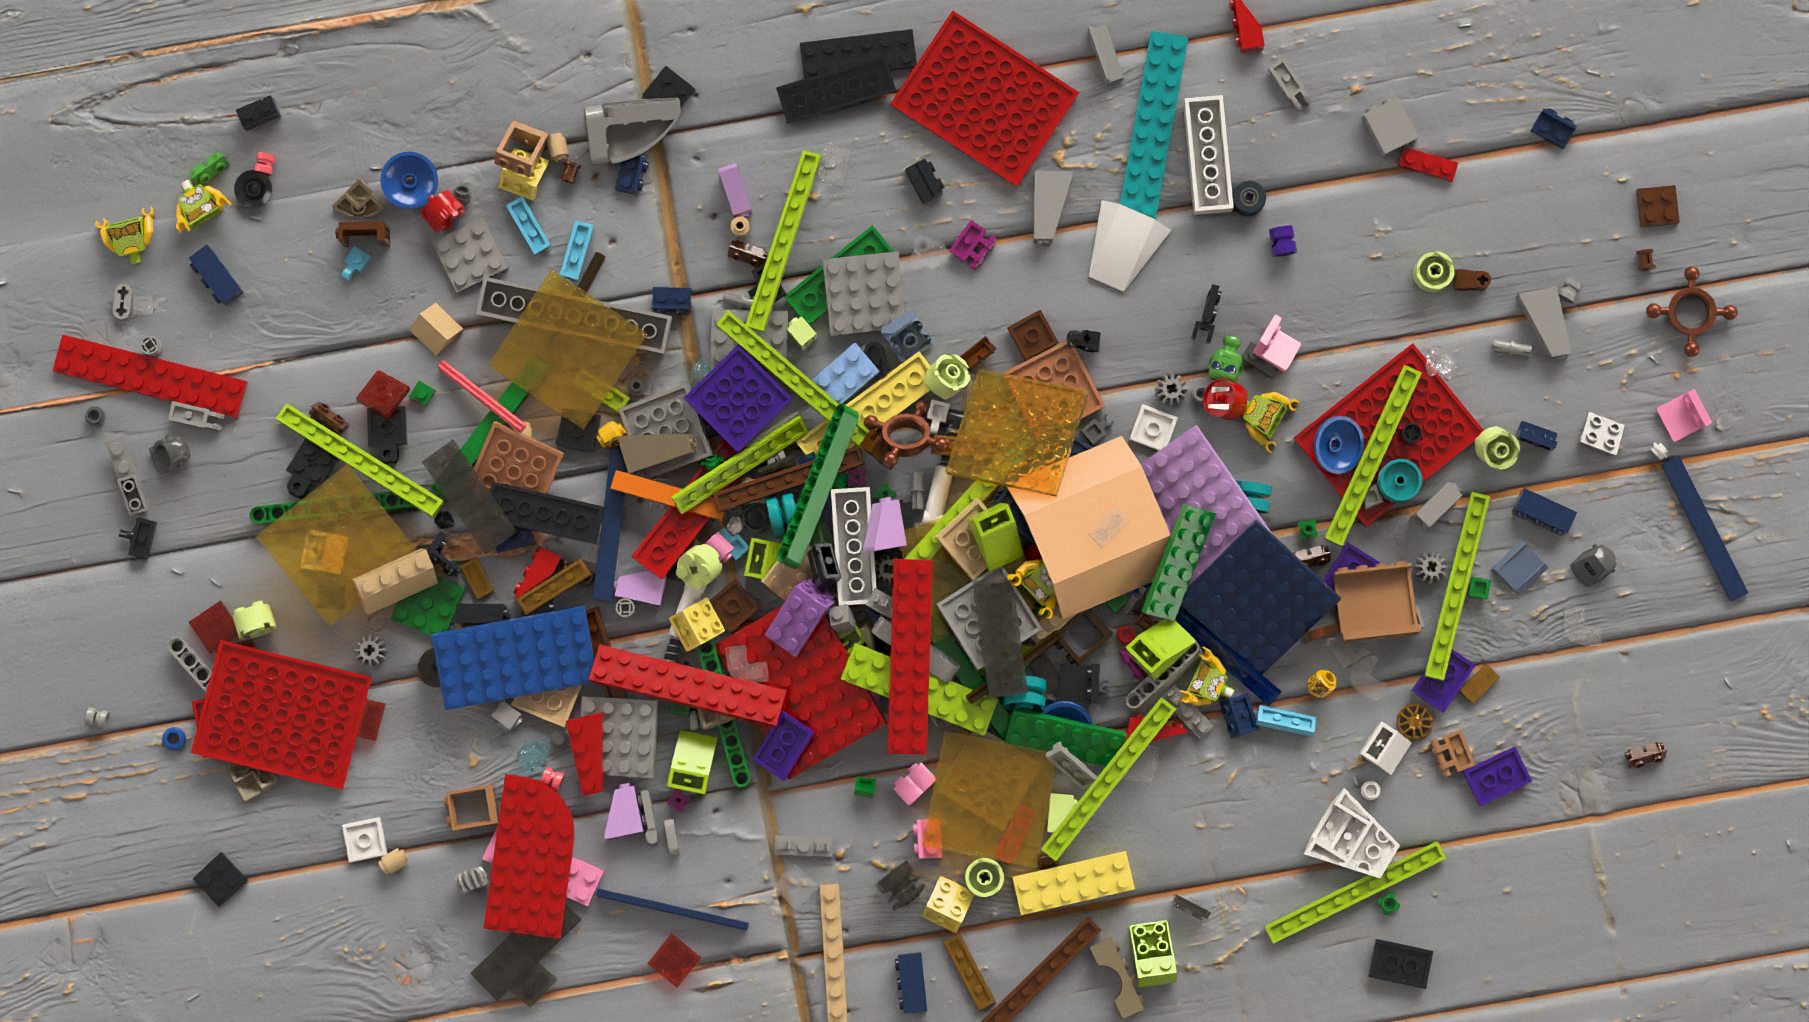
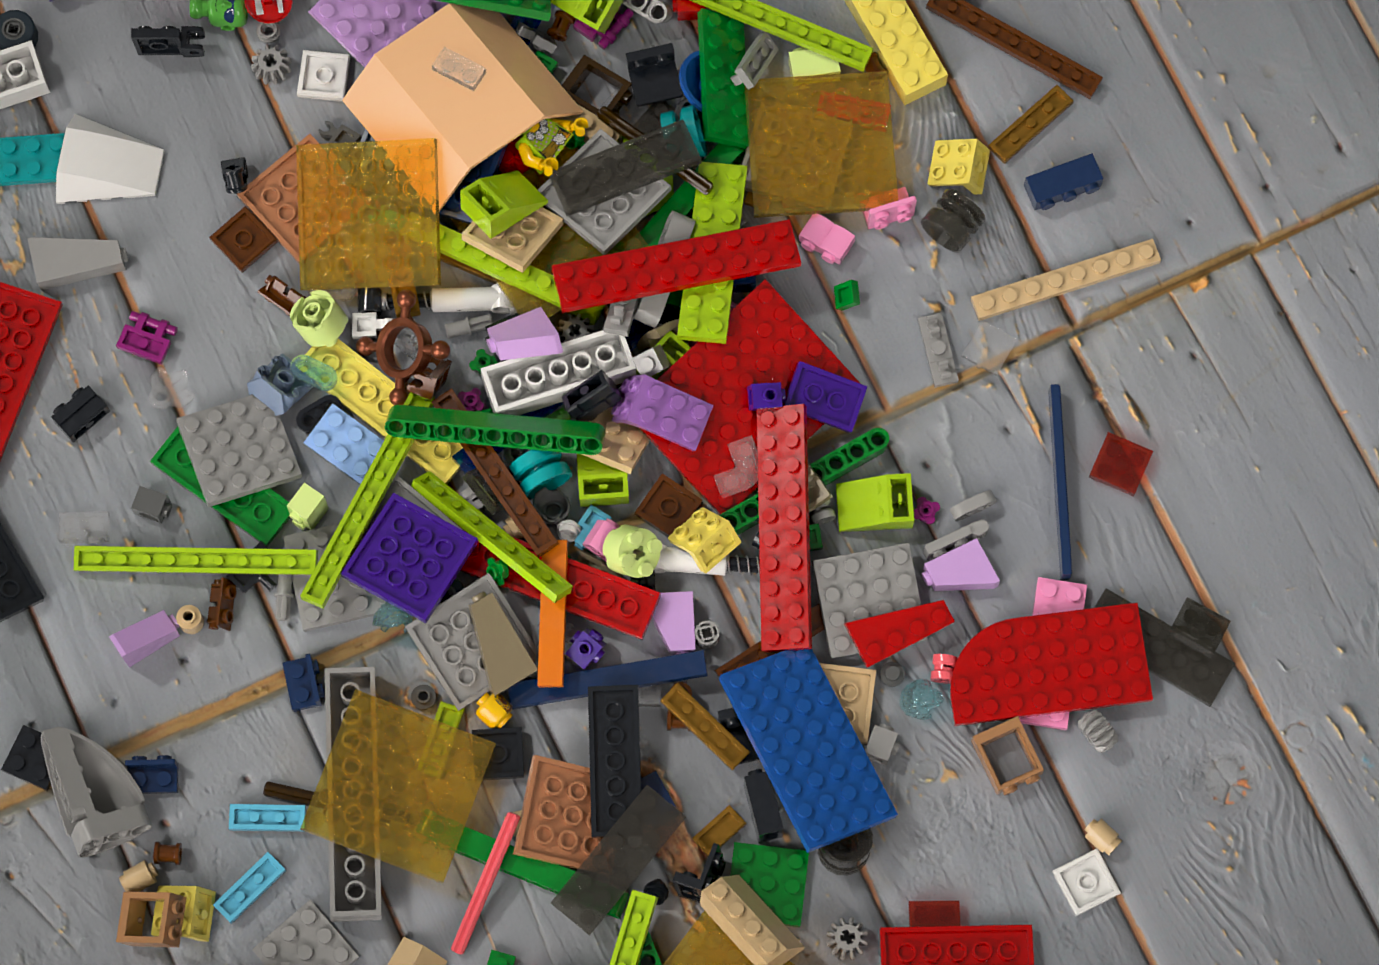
camera: 105 degrees left, 10 degrees down
red slope [513,546,563,599] -> none
yellowish green brick [965,858,1004,897] -> none
red plate [1116,626,1136,645] -> none
none -> dark grey brick [131,486,172,524]
none -> clear light blue plate [291,355,338,391]
none -> dark purple brick [565,628,607,669]
none -> dark purple brick [747,382,786,411]

